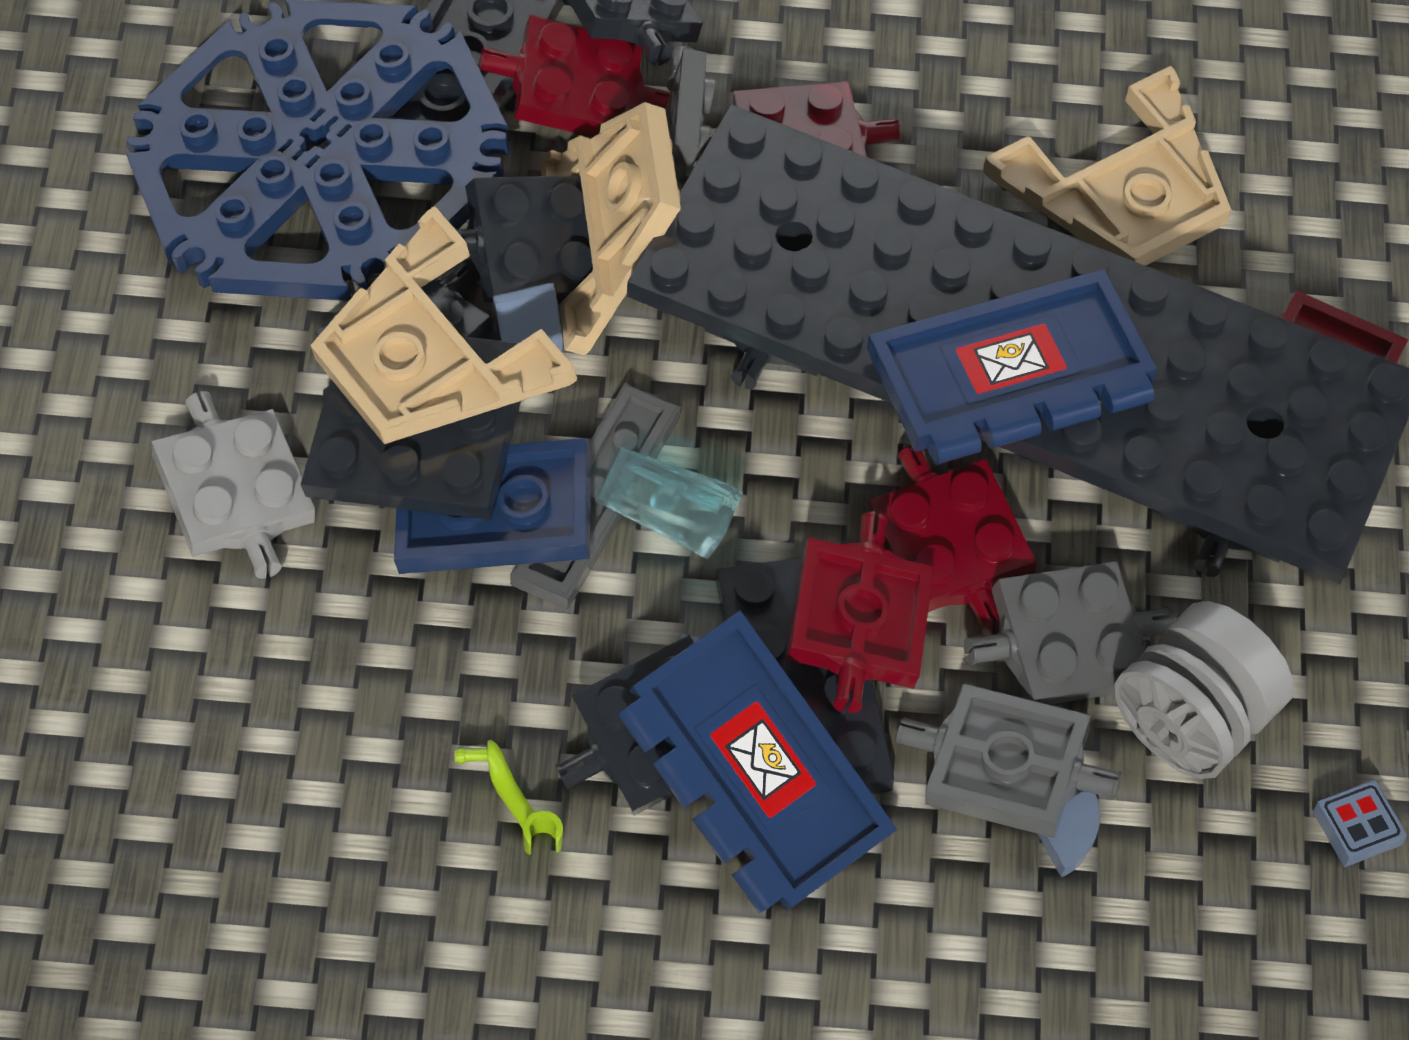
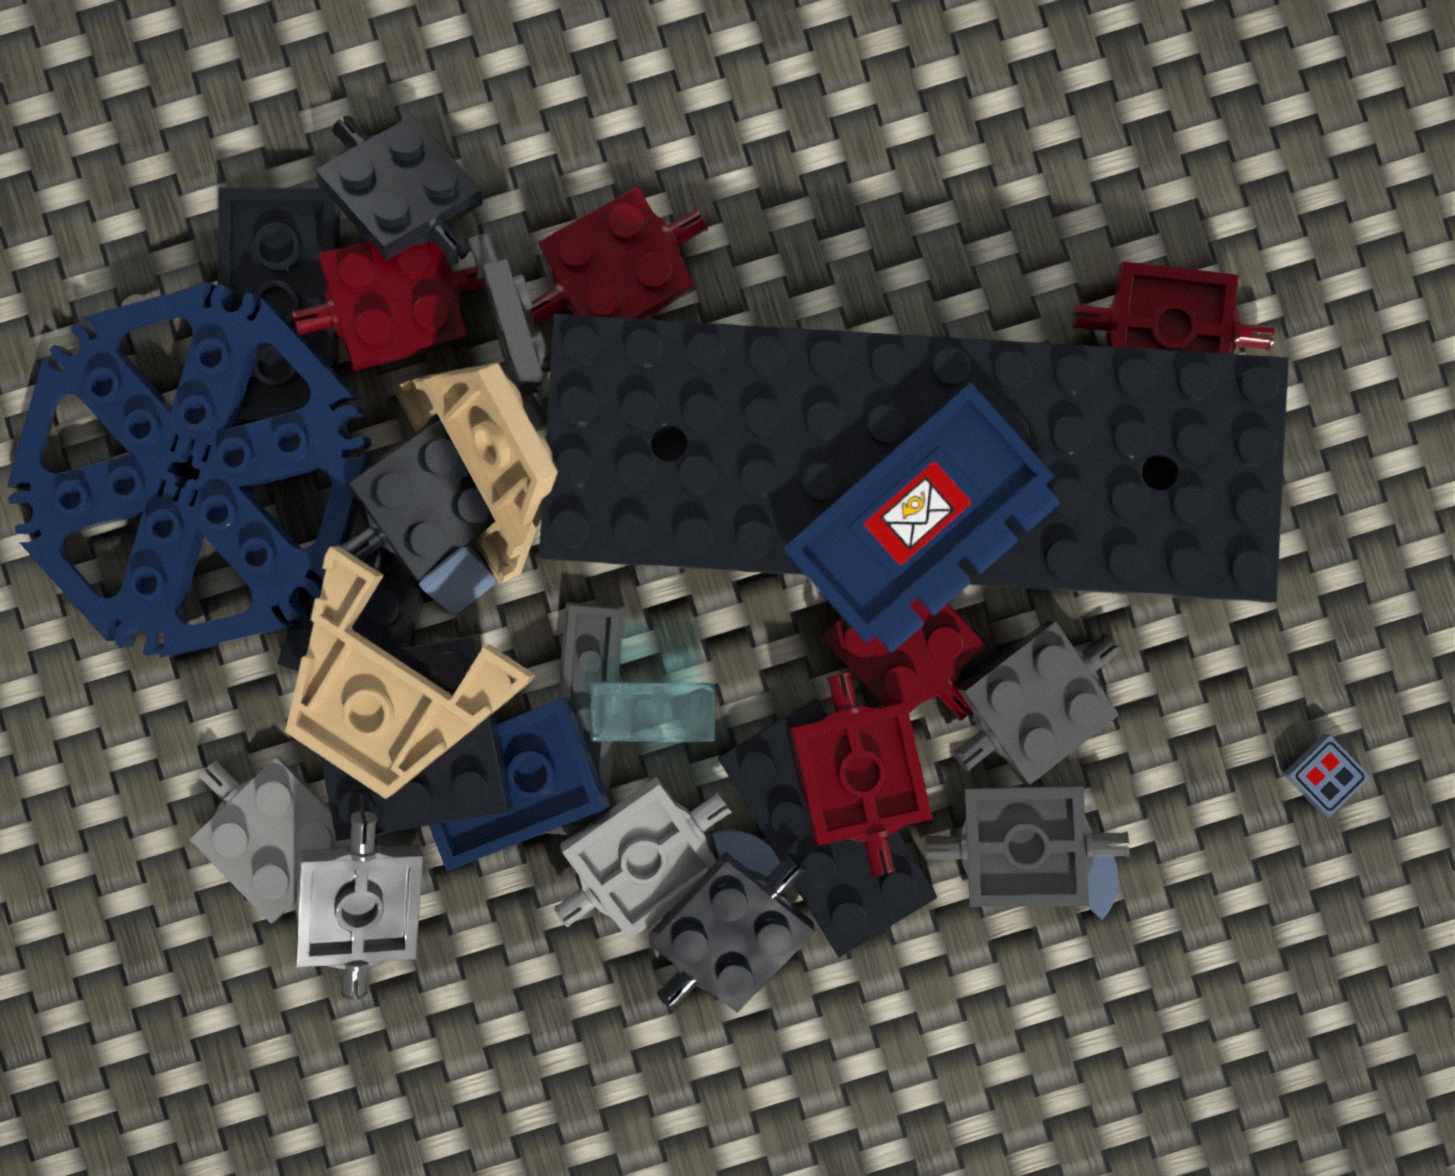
camera: 15 degrees left, 30 degrees up
lime piece [454,740,563,855] -> none
dark blue hinge [617,610,897,914] -> none
tan wing [983,66,1231,266] -> none
light grey wheel [1114,601,1294,779] -> none
none -> plate [294,811,423,1001]
none -> light grey plate [554,777,732,940]

